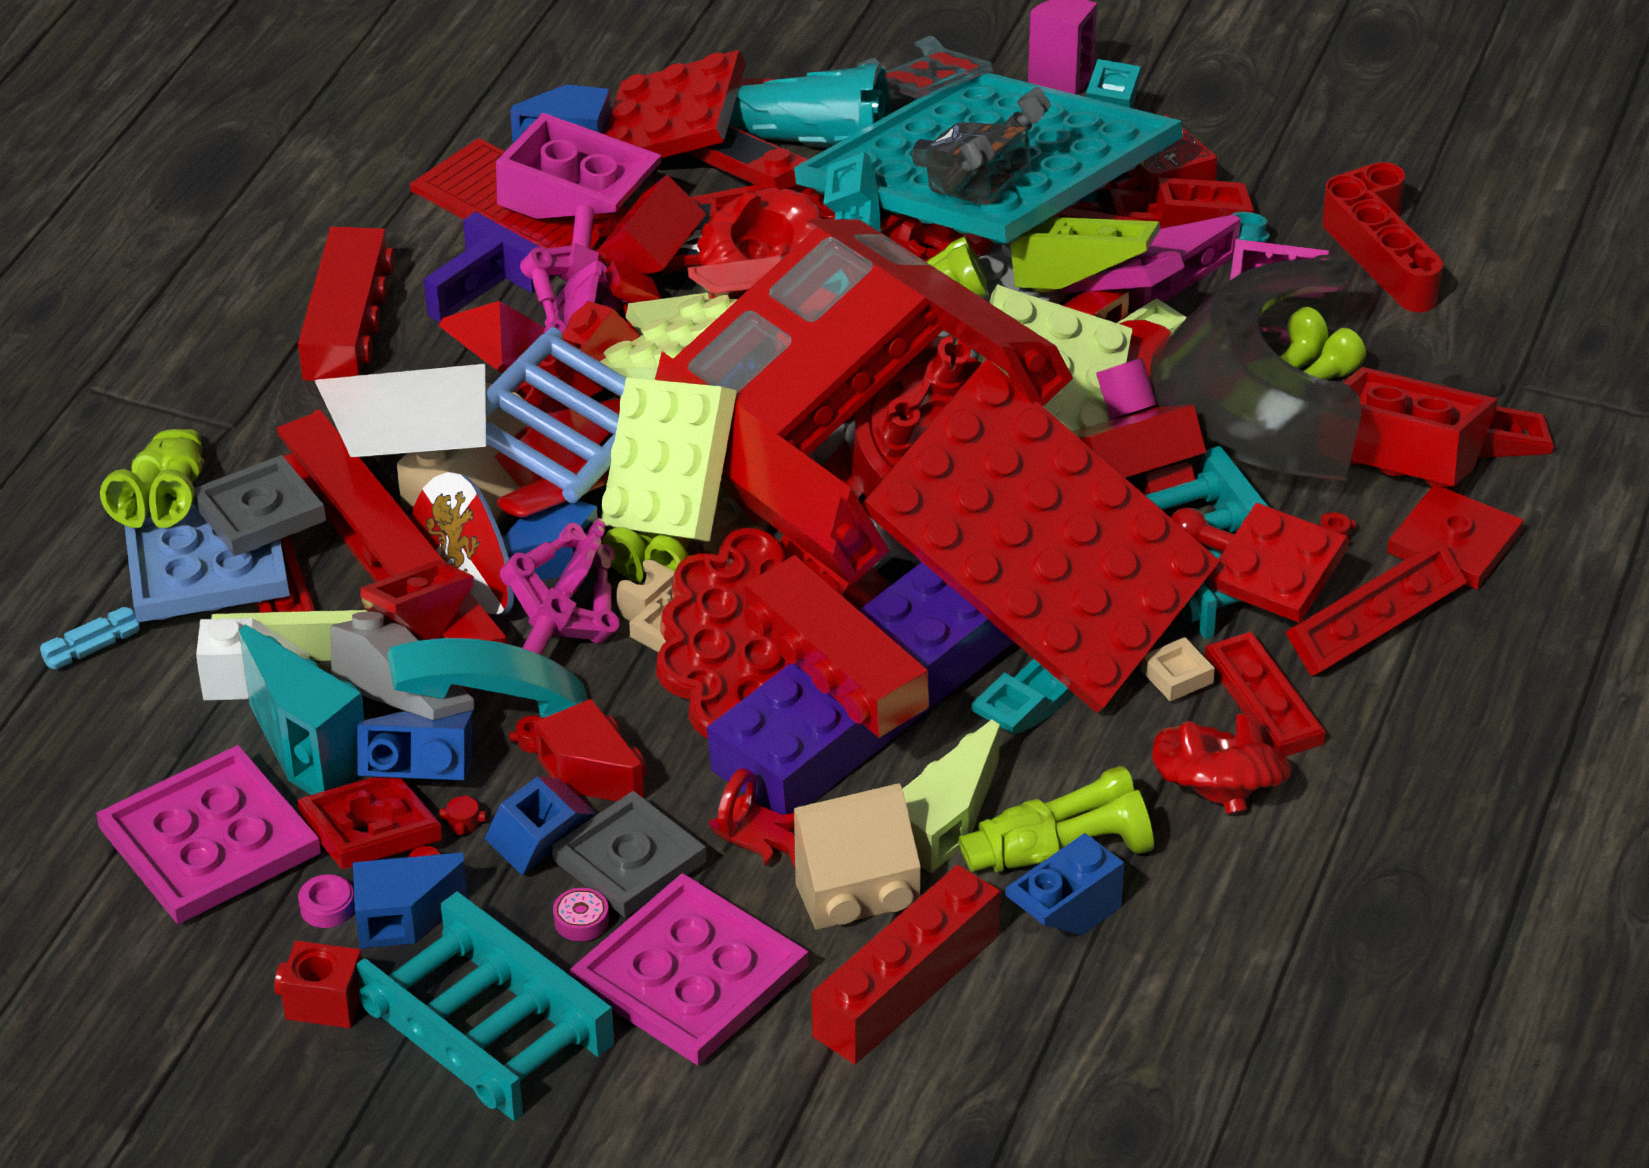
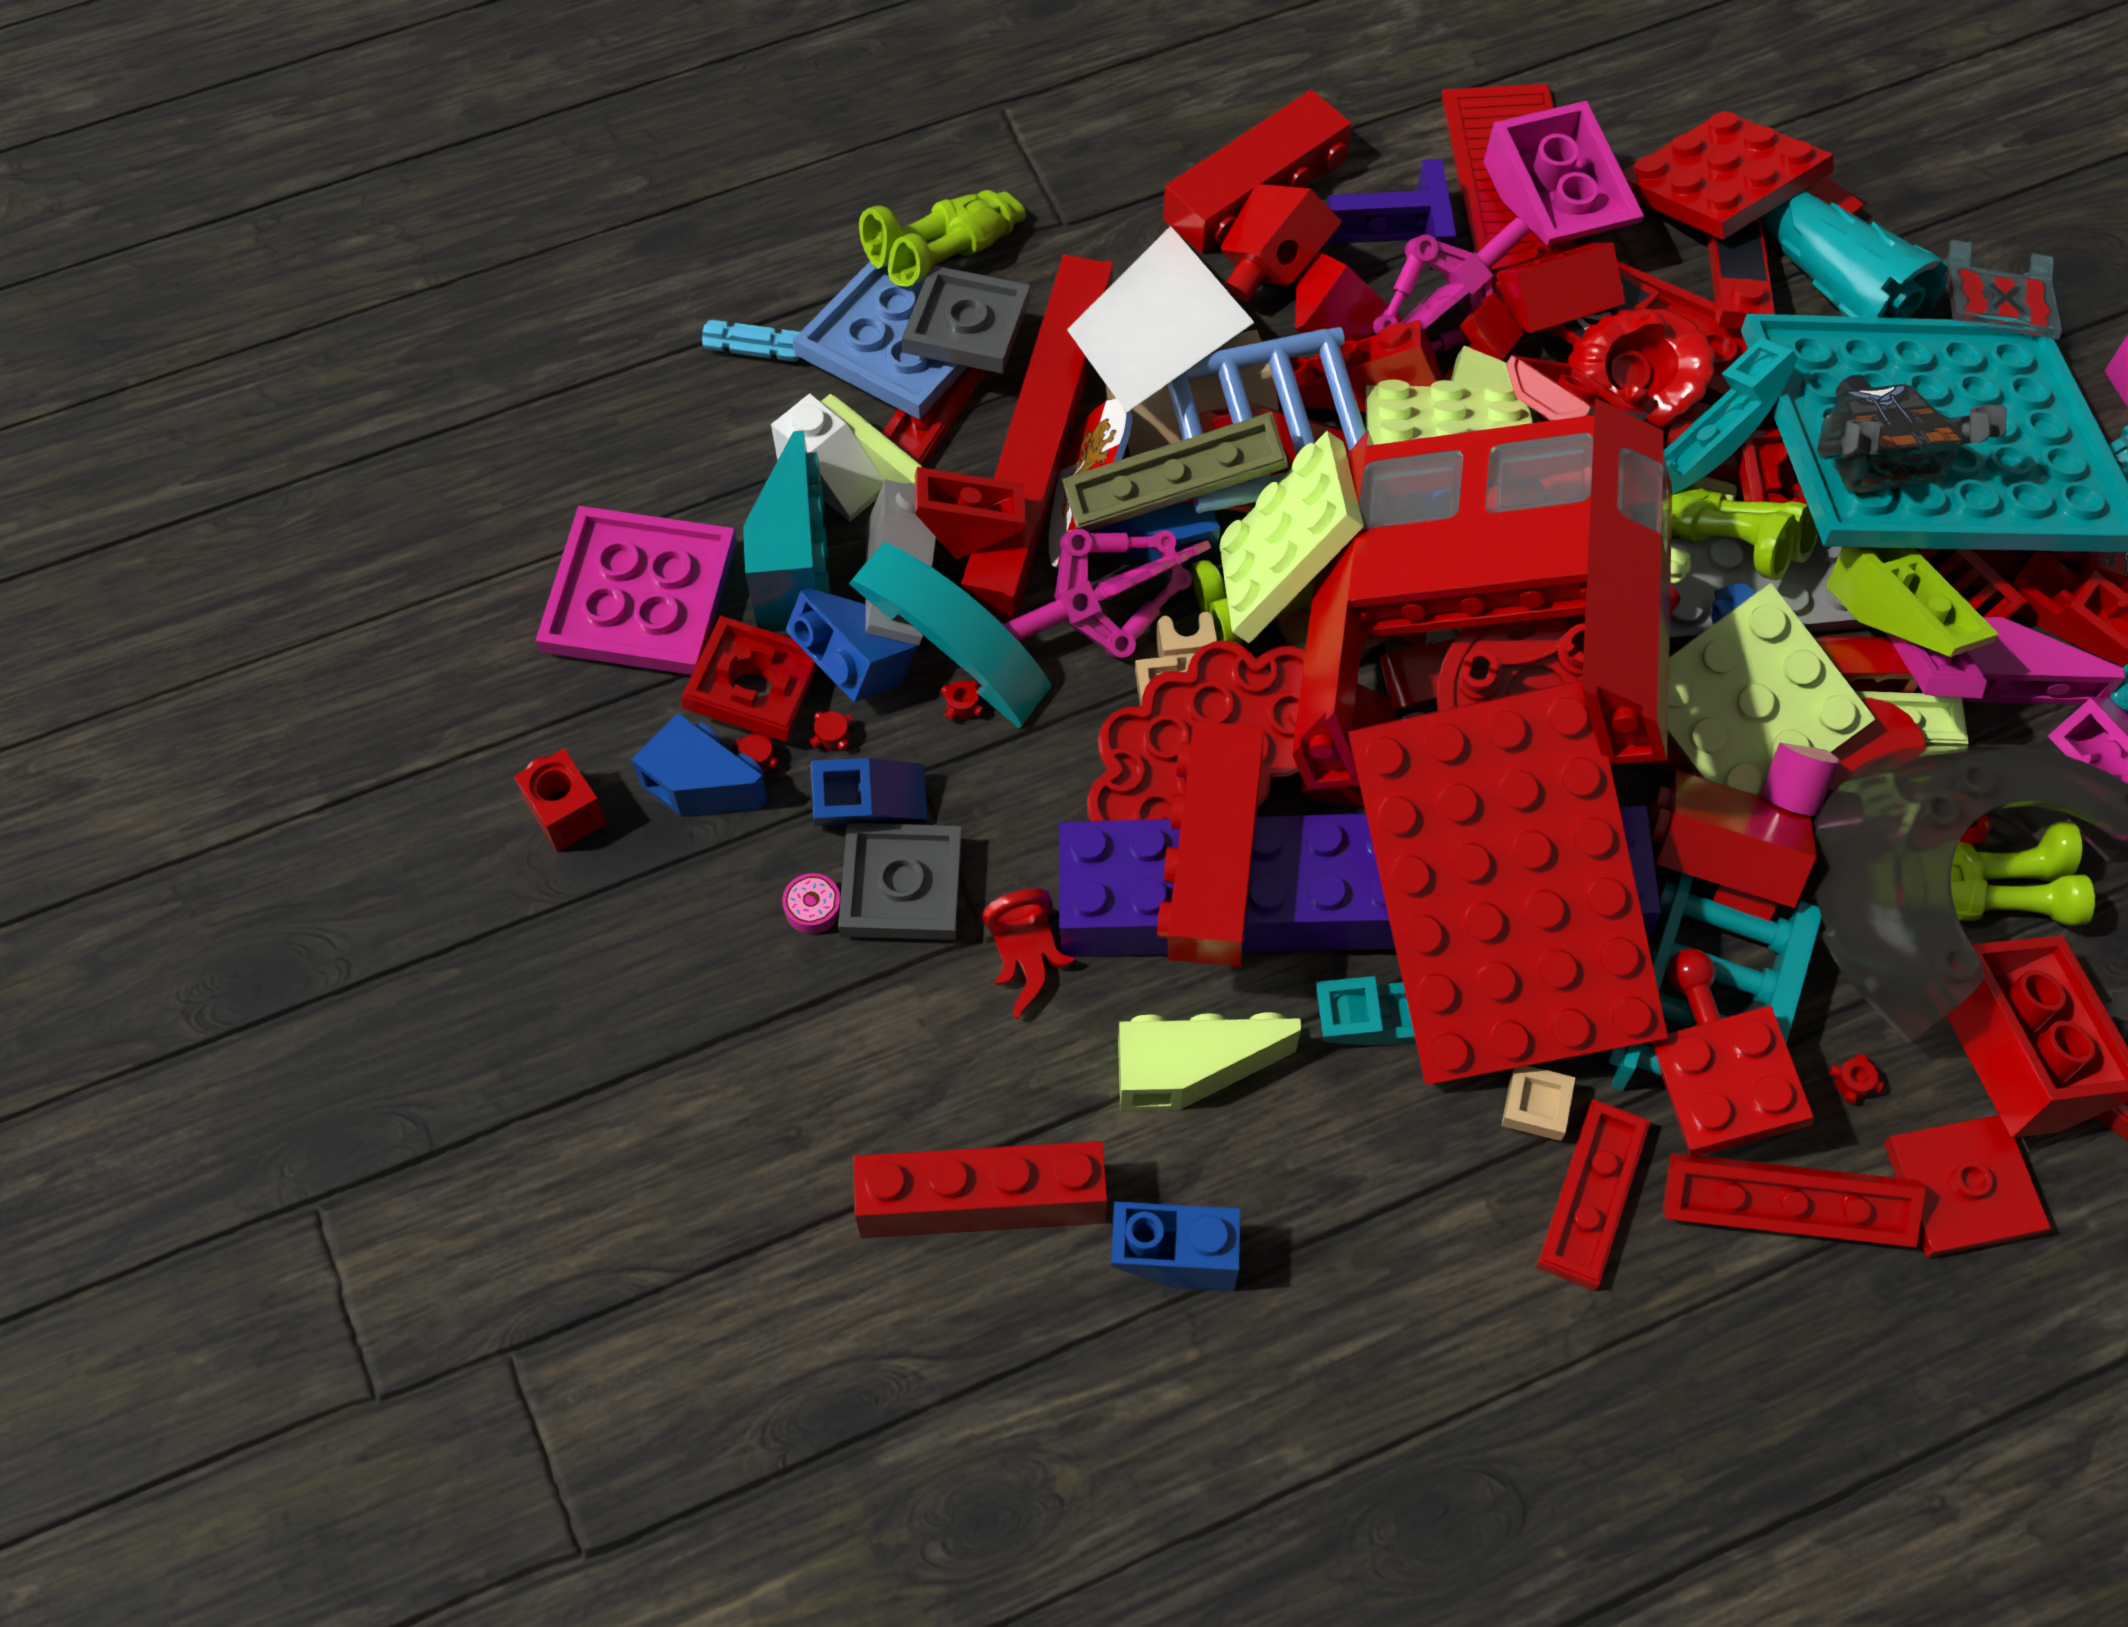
camera: 45 degrees right, 20 degrees up
dark pink tile [298,874,355,928] -> none
teal fence [357,891,614,1122] -> none
blue slope [510,84,611,143] -> none
red slope [535,699,647,802] -> none
dark pink plate [571,873,809,1066] -> none
tan slope [794,783,920,930] -> none
lime piece [958,766,1154,873] -> none
red piece [1151,713,1292,815] -> none
none -> olive tile [1062,412,1288,532]
none -> red torso [1221,184,1342,302]

